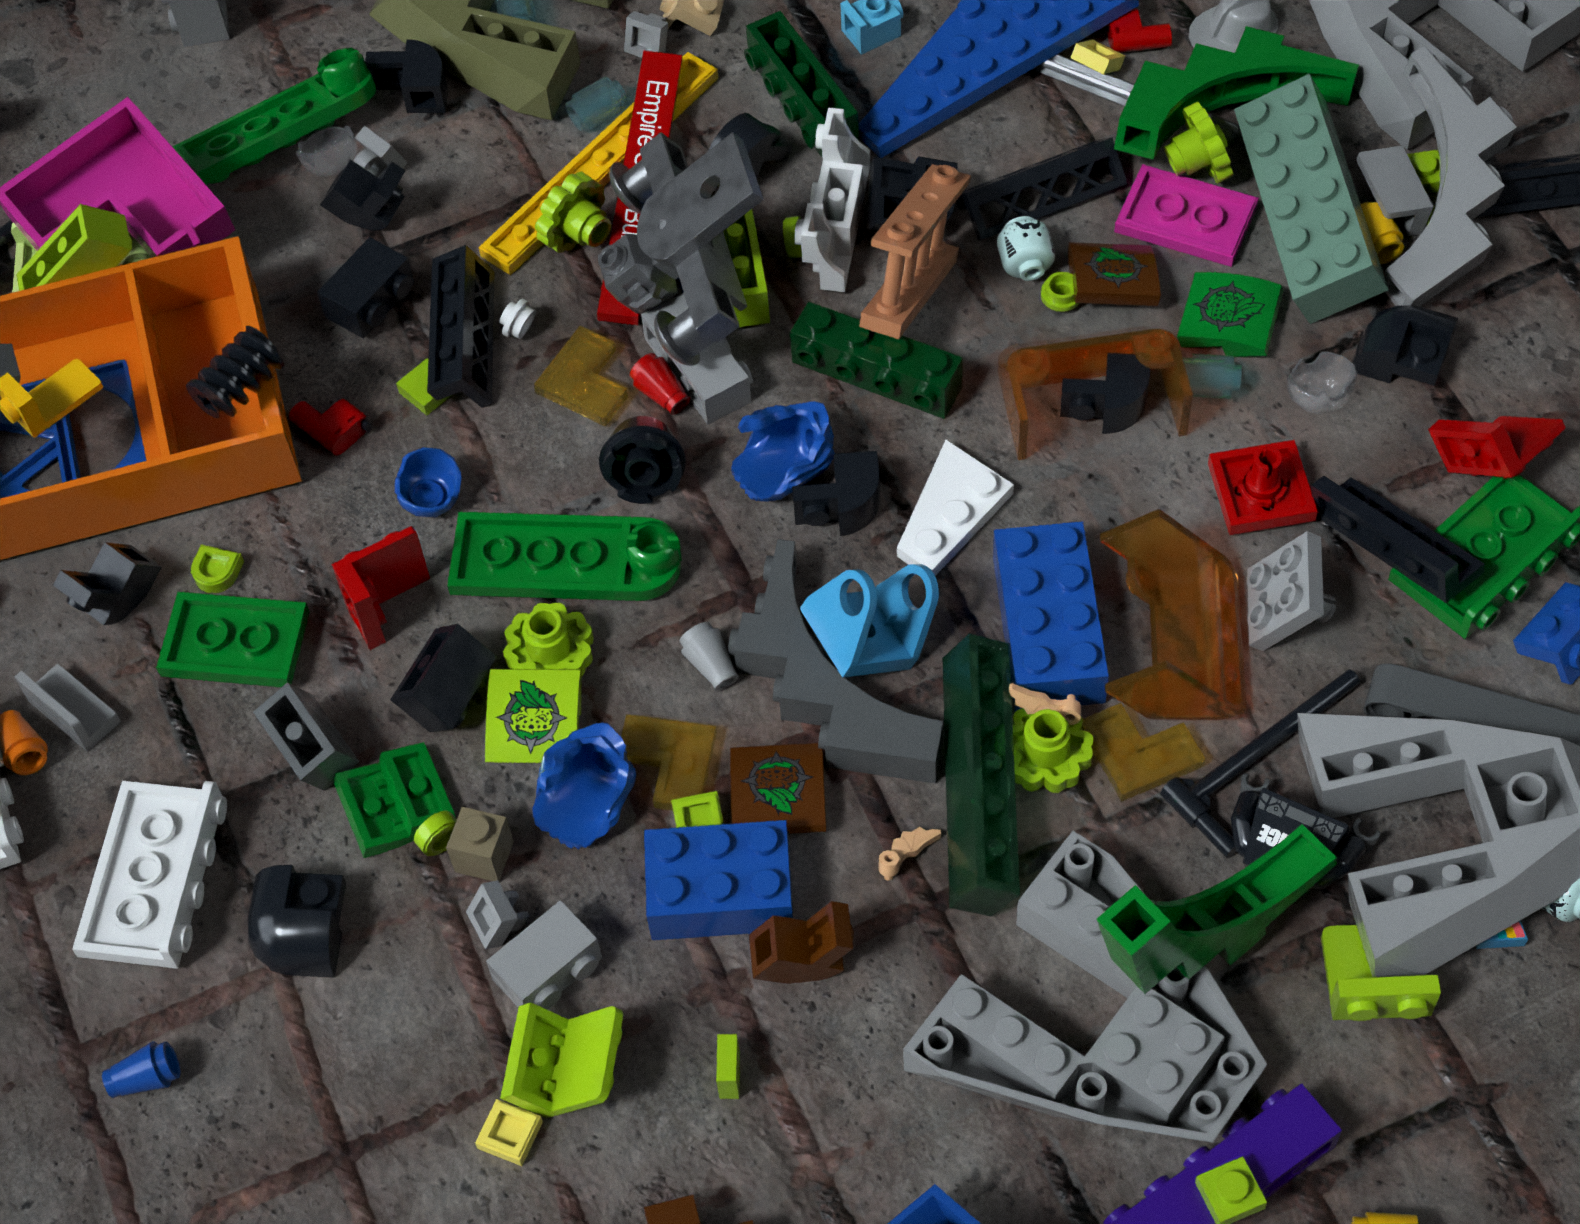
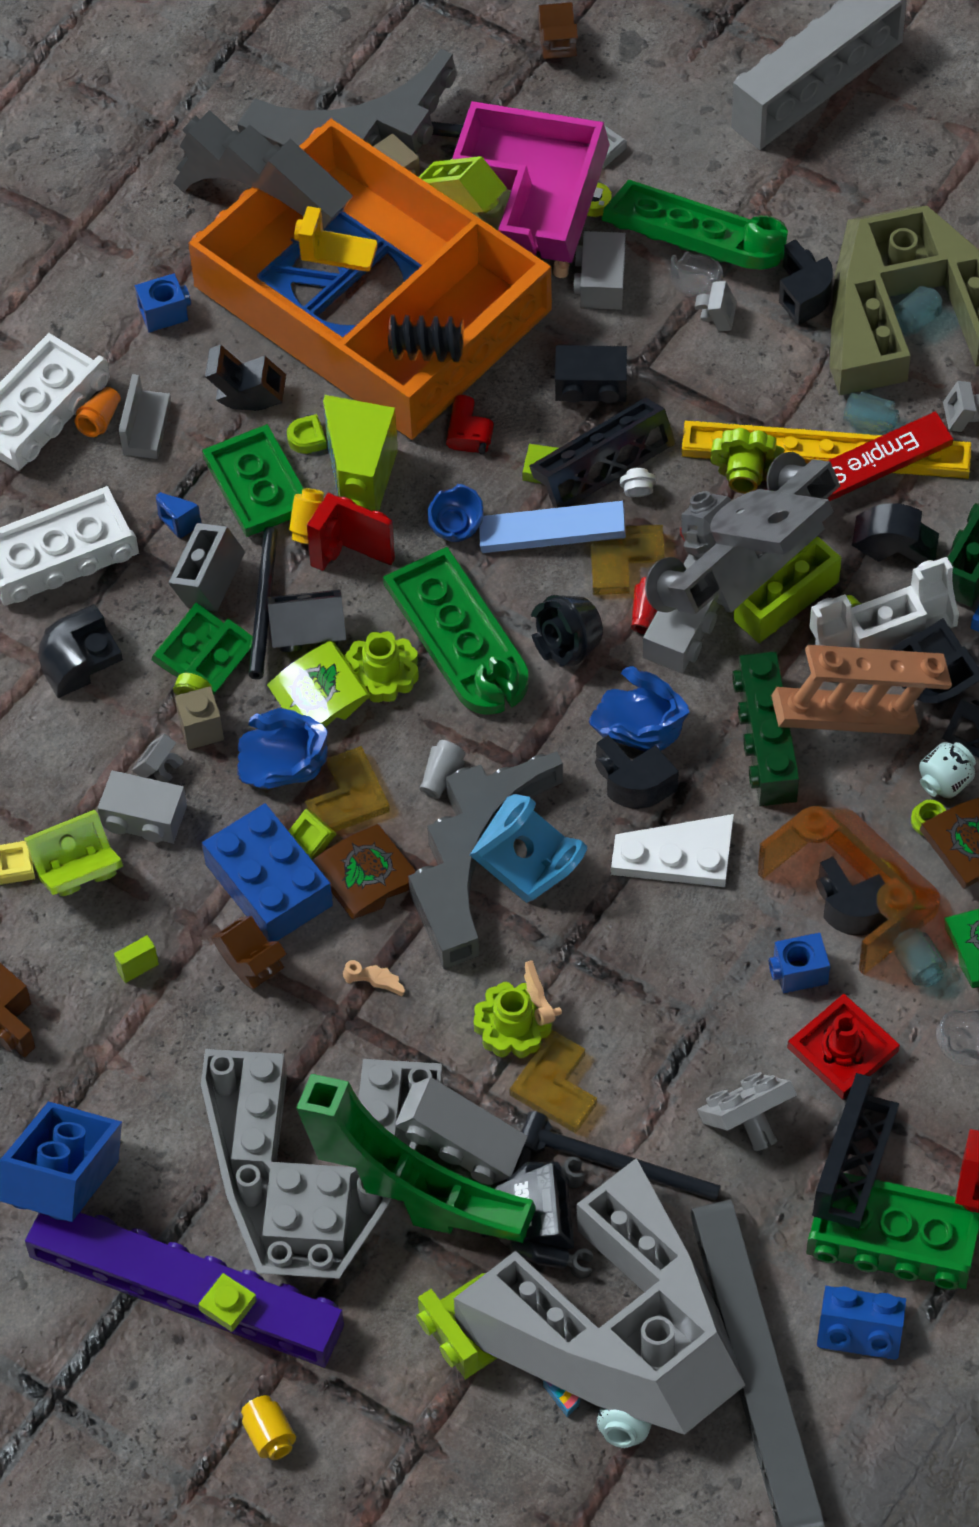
camera: 55 degrees right, 0 degrees up
black brick [319,159,406,231] -> none
clear green brick [942,633,1020,917] -> none
blue brick [993,521,1109,712] -> none
clear orange windscreen [1100,509,1247,720] -> none
none -> blue slope [156,492,201,539]
none -> black piece [249,527,278,680]
none -> yellow brick [289,488,325,544]
none -> lime slope [323,395,398,511]
none -> light grey brick [394,1077,528,1185]
none -> light blue tile [479,501,626,553]
none -> light grey brick [574,231,626,310]
none -> blue brick [768,933,830,993]

